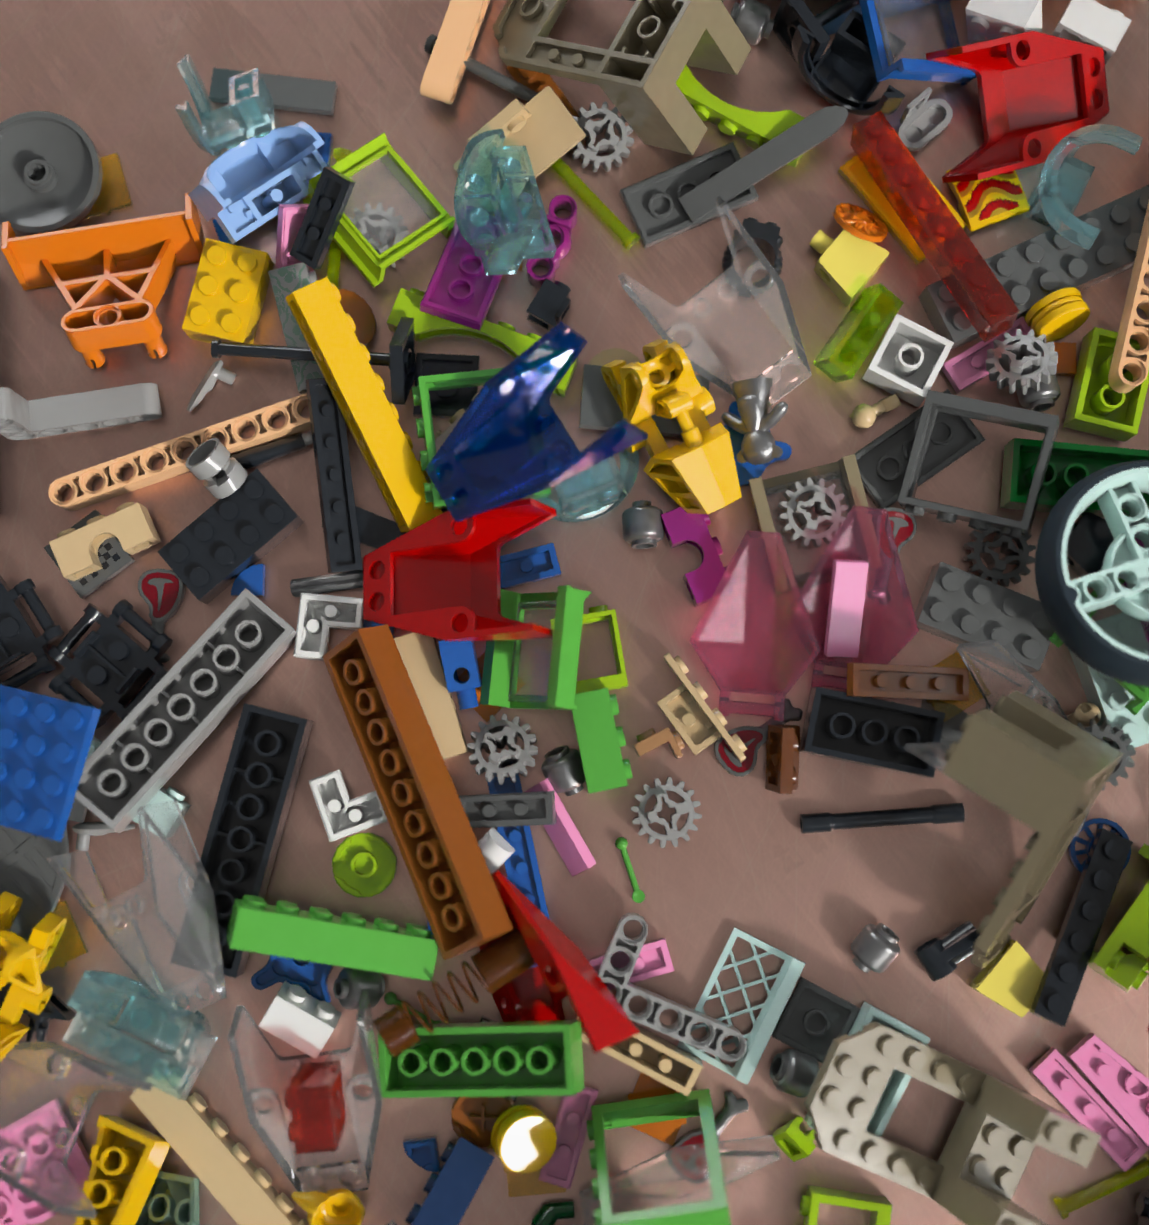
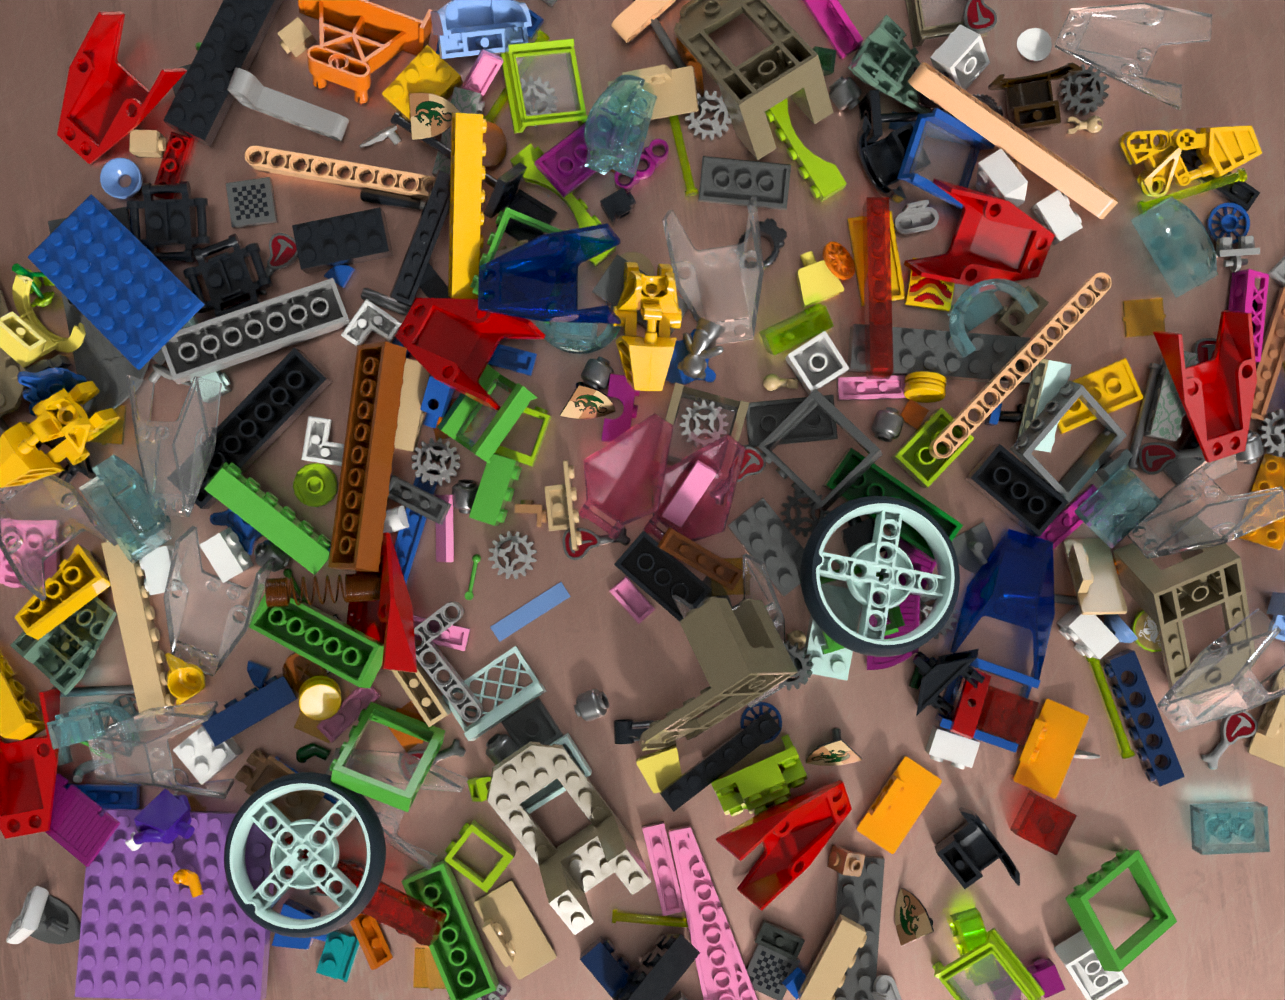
camera: 30 degrees right, 5 degrees up
tan arch [49,502,161,581] -> none
light grey wheel [185,438,248,499] -> none
clear red brick [285,1060,347,1154] -> none
black tile [289,167,356,270] -> none
dark grey piece [678,106,849,223] -> none
reddish brown bracket [765,724,800,794] -> none
black piece [800,803,965,834] -> none
light grey gear [986,329,1058,395] -> none
none -> white brick [139,545,183,595]
none -> tan brick [277,17,317,57]
none -> shield [409,93,461,140]
none -> medium blue sticker [490,582,571,642]
none -> shield [560,382,616,419]
none -> bright pink tile [609,576,655,624]
none -> dark tan brick [995,286,1049,337]

